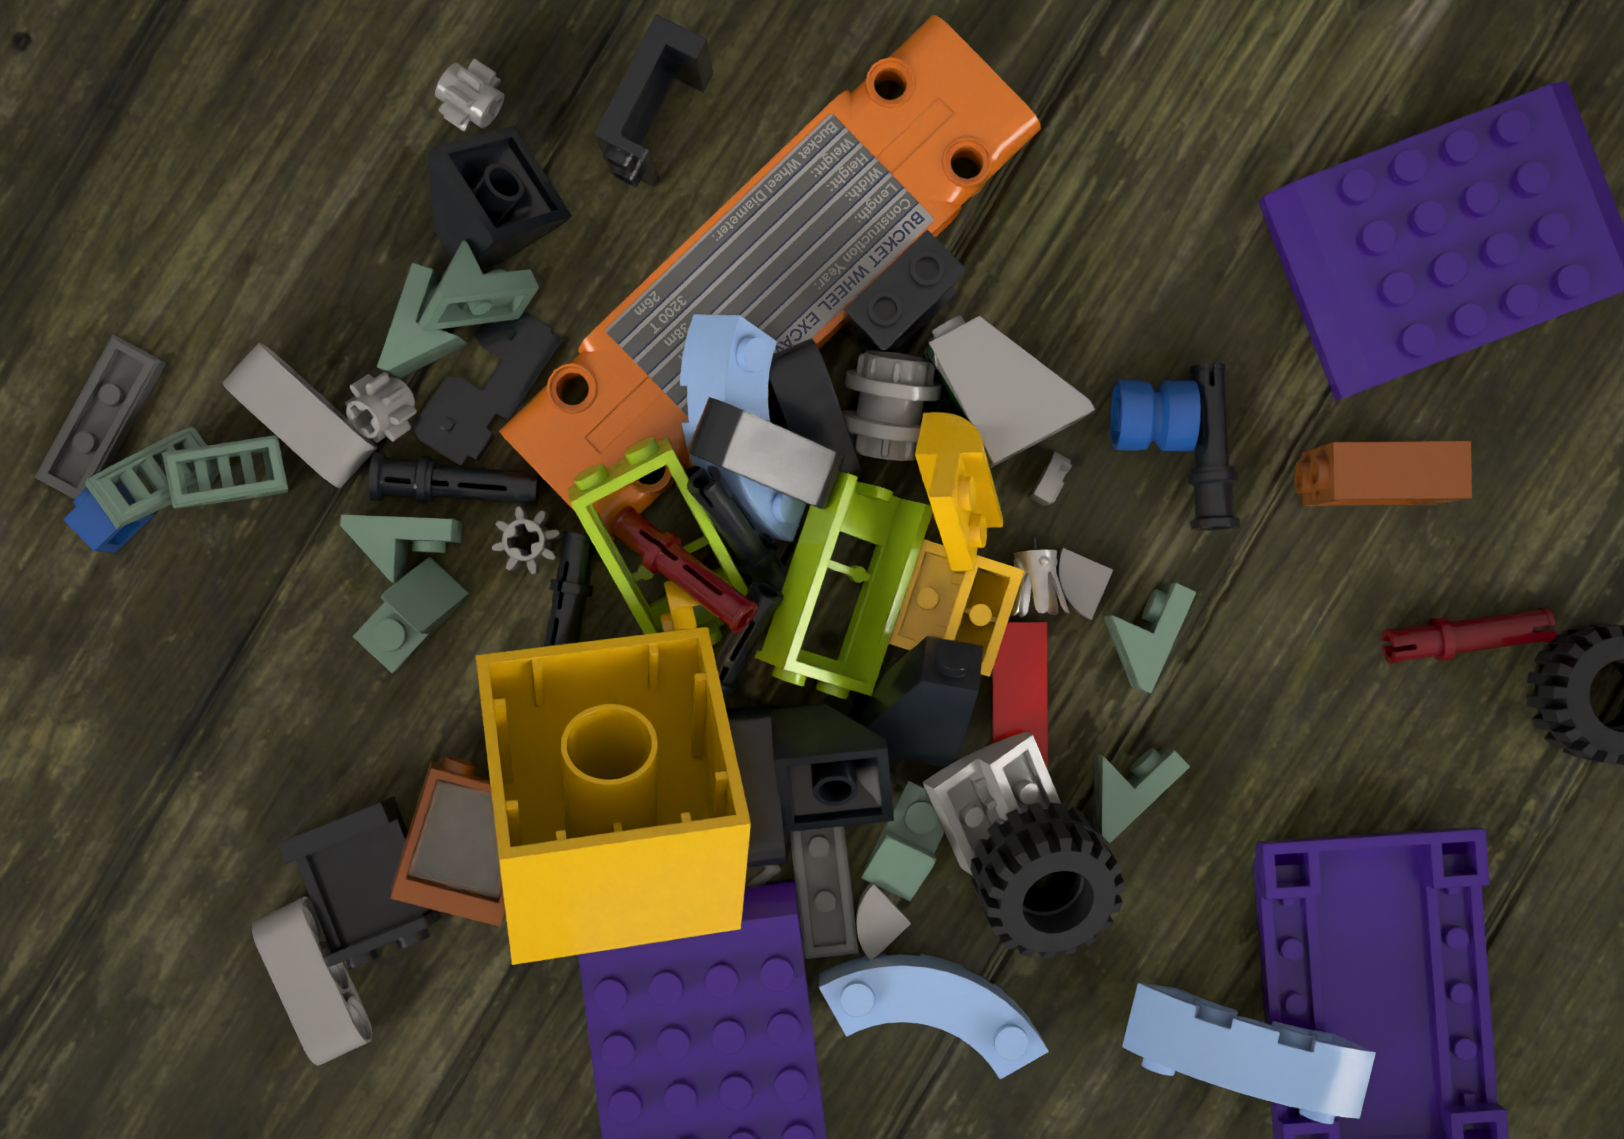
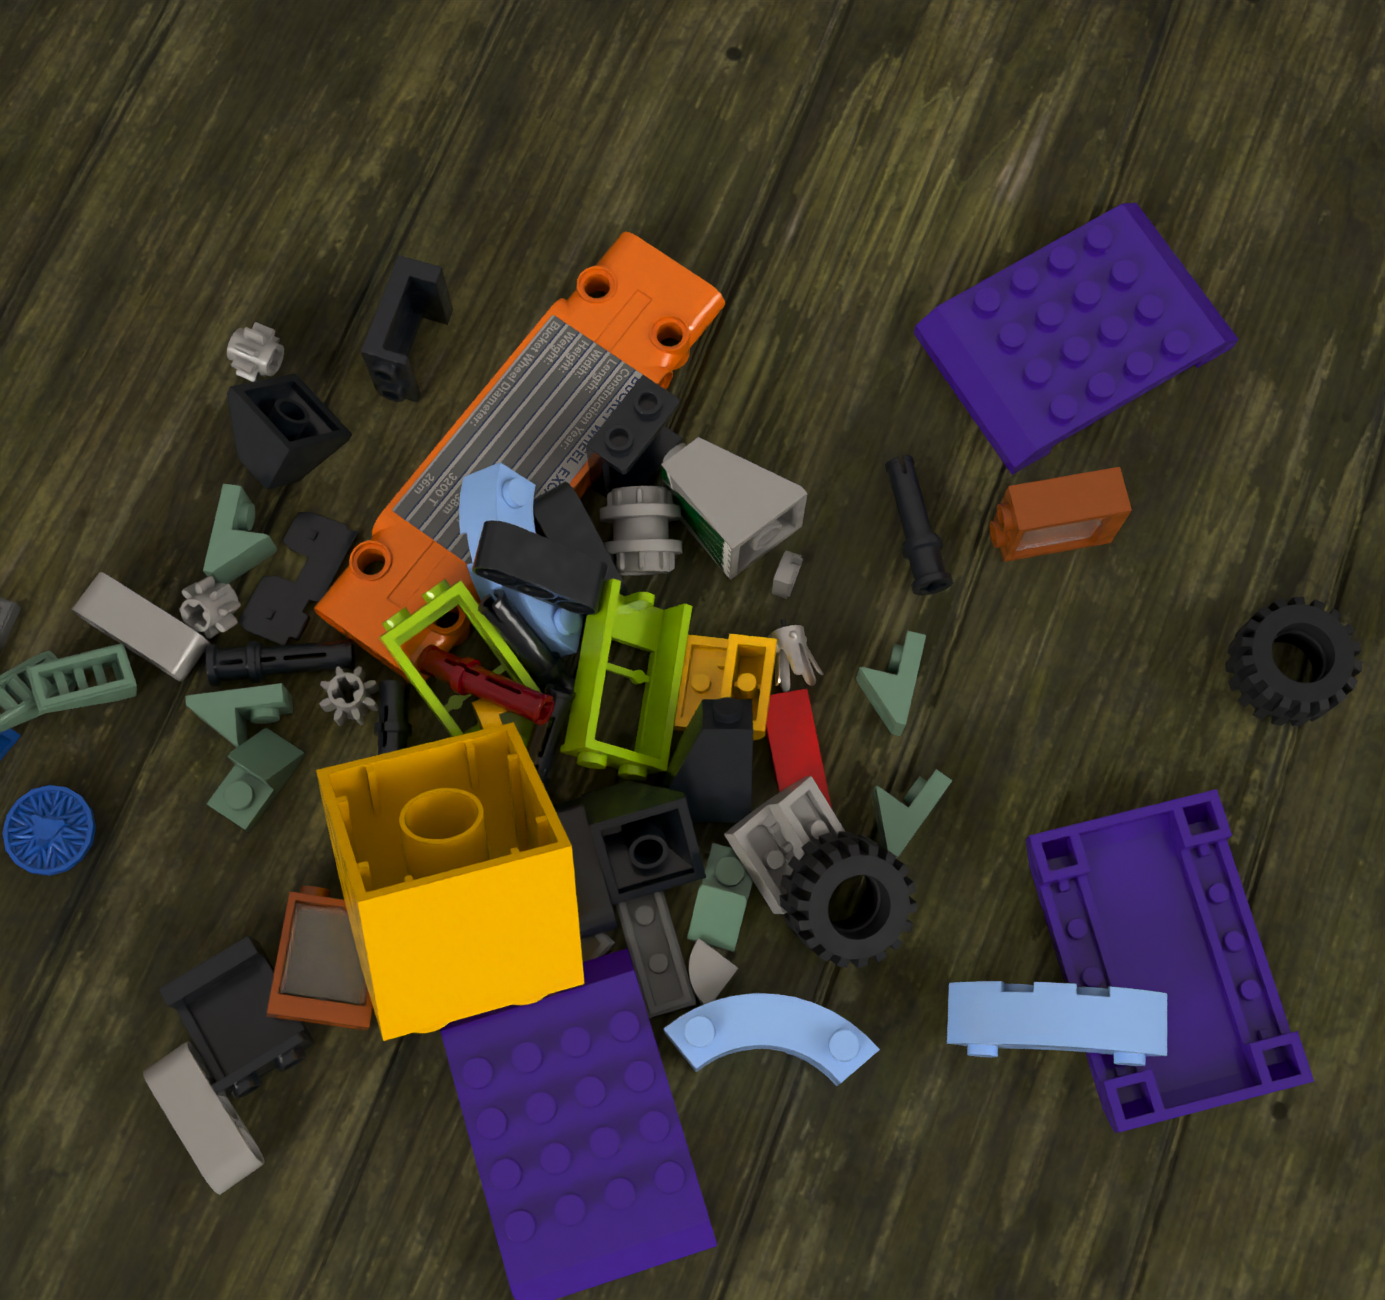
camera: 15 degrees left, 15 degrees down
sand green slope [419,240,539,331] -> none
yellow brick [915,412,1003,571] -> none
light grey tile [1056,548,1113,620] -> none
blue wheel [1110,379,1201,452] -> none
dark red pin [1381,607,1556,664] -> none
none -> blue wheel [2,785,96,876]

